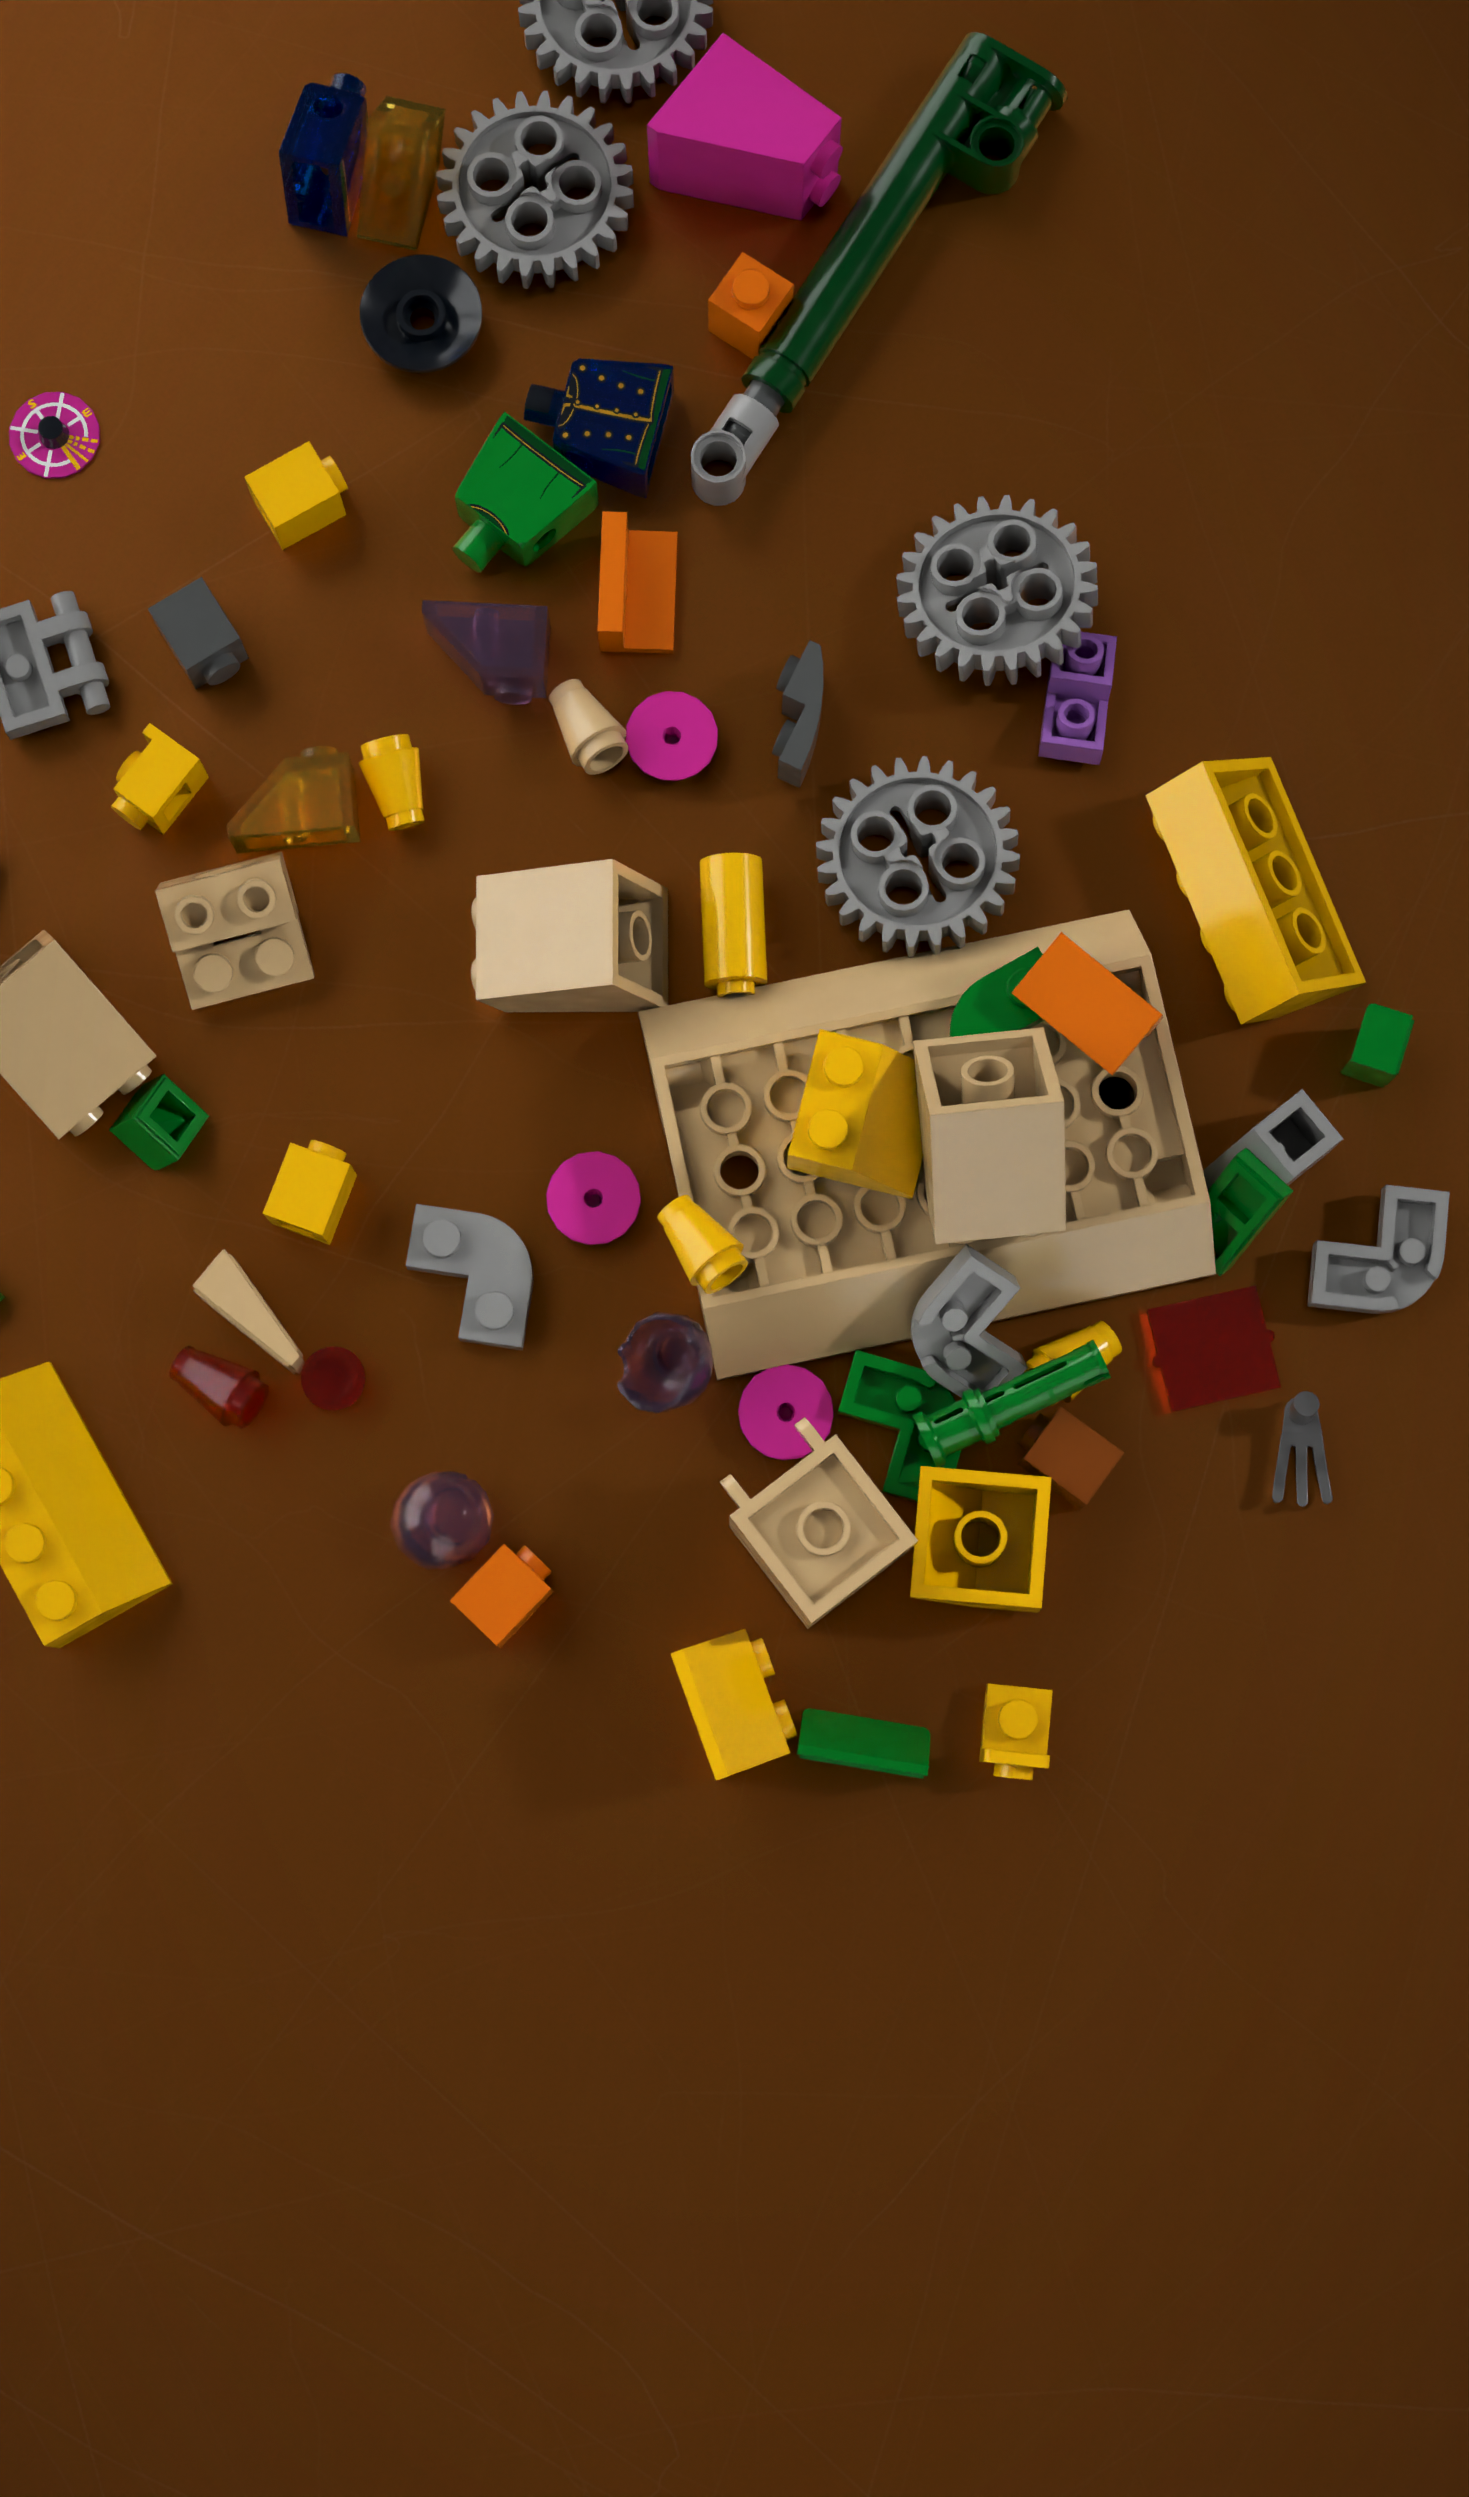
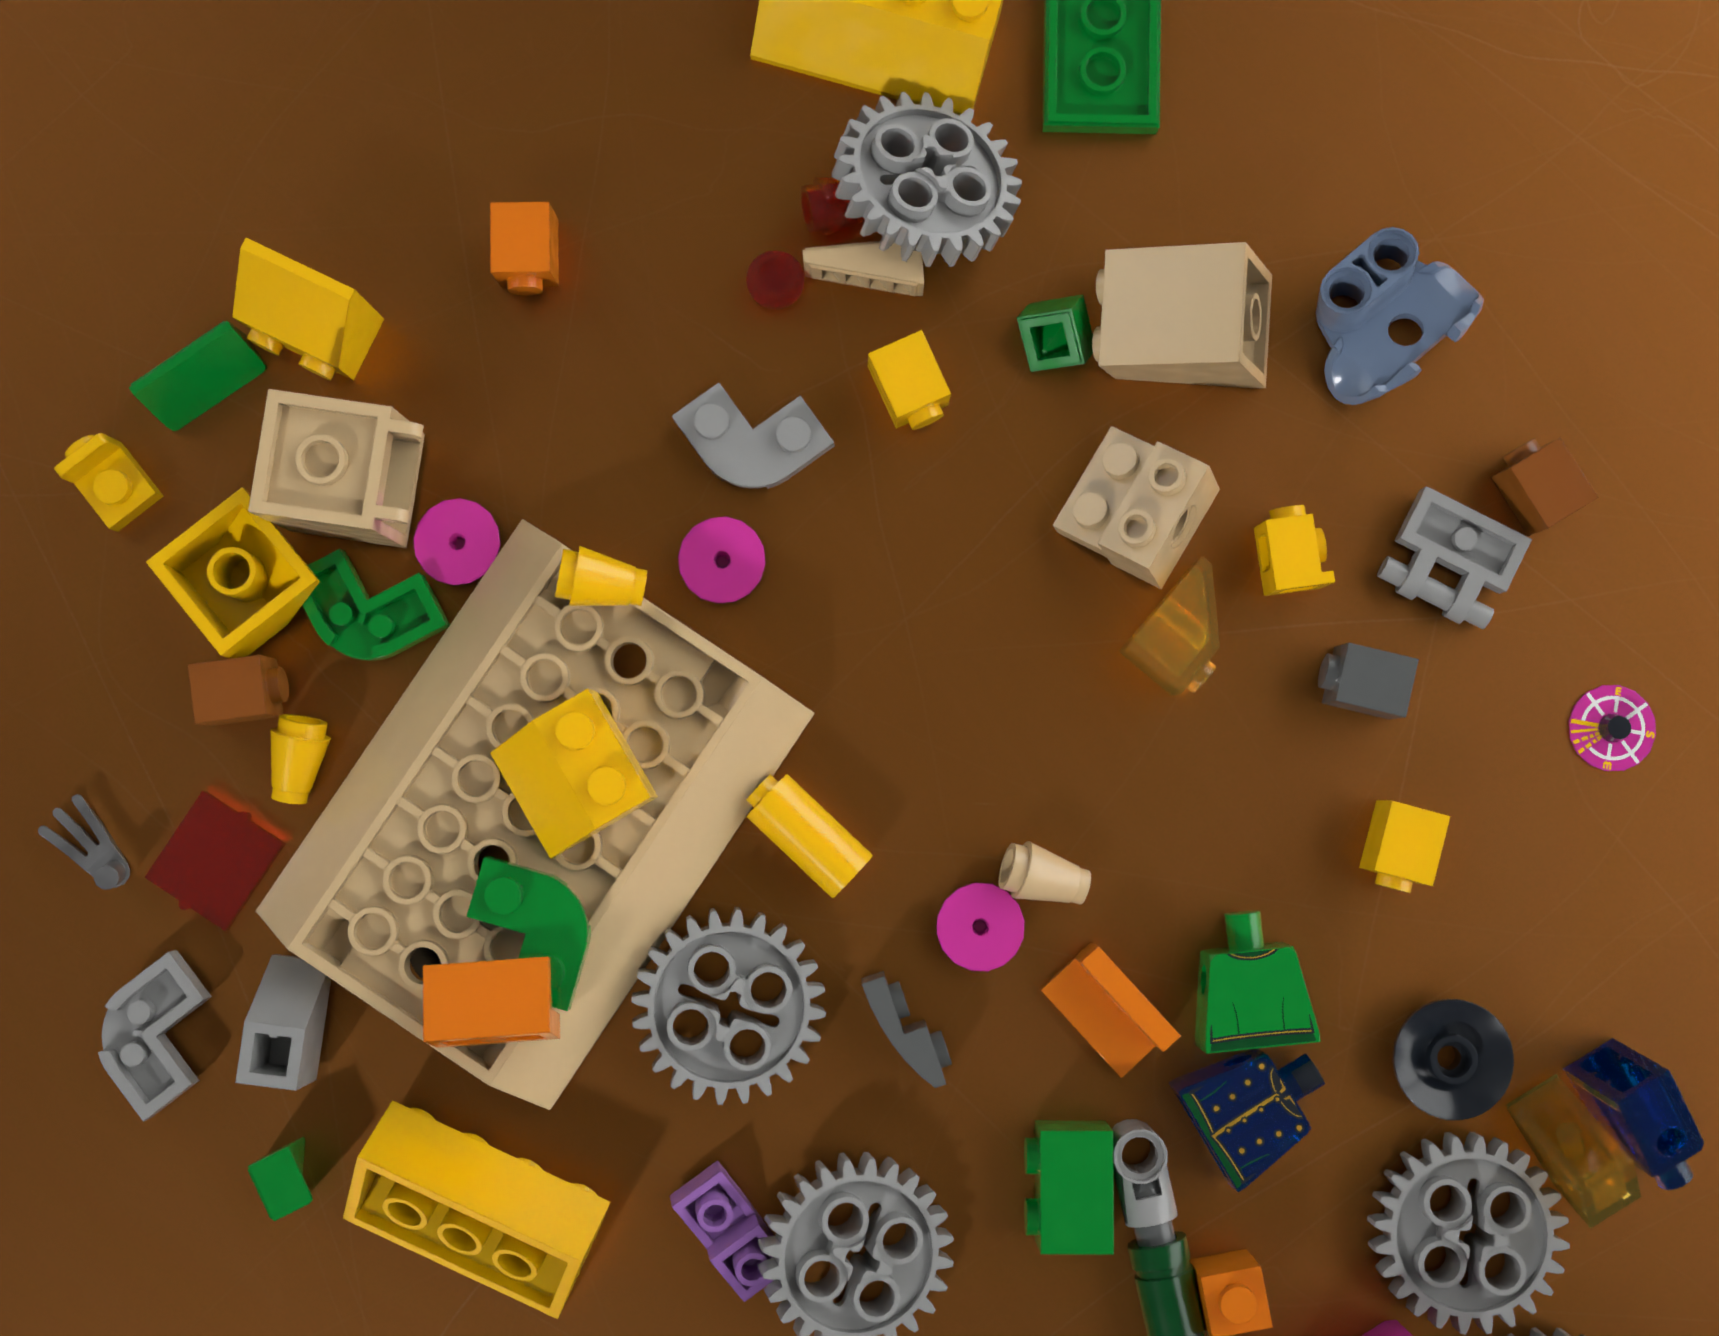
camera: 135 degrees right, 5 degrees up
yellow cone [358,734,425,831] -> none
hair [390,1471,494,1569] -> none
clear purple slope [422,600,551,705] -> none
tan slope [471,859,668,1012] -> none
hair [617,1312,713,1413] -> none
light grey plate [911,1244,1028,1398] -> none
green pin [912,1340,1111,1467] -> none
tan slope [913,1027,1066,1245] -> none
green tile [1208,1148,1293,1276] -> none
none -> light grey gear [832,92,1022,267]
none -> green brick [1024,1120,1114,1255]

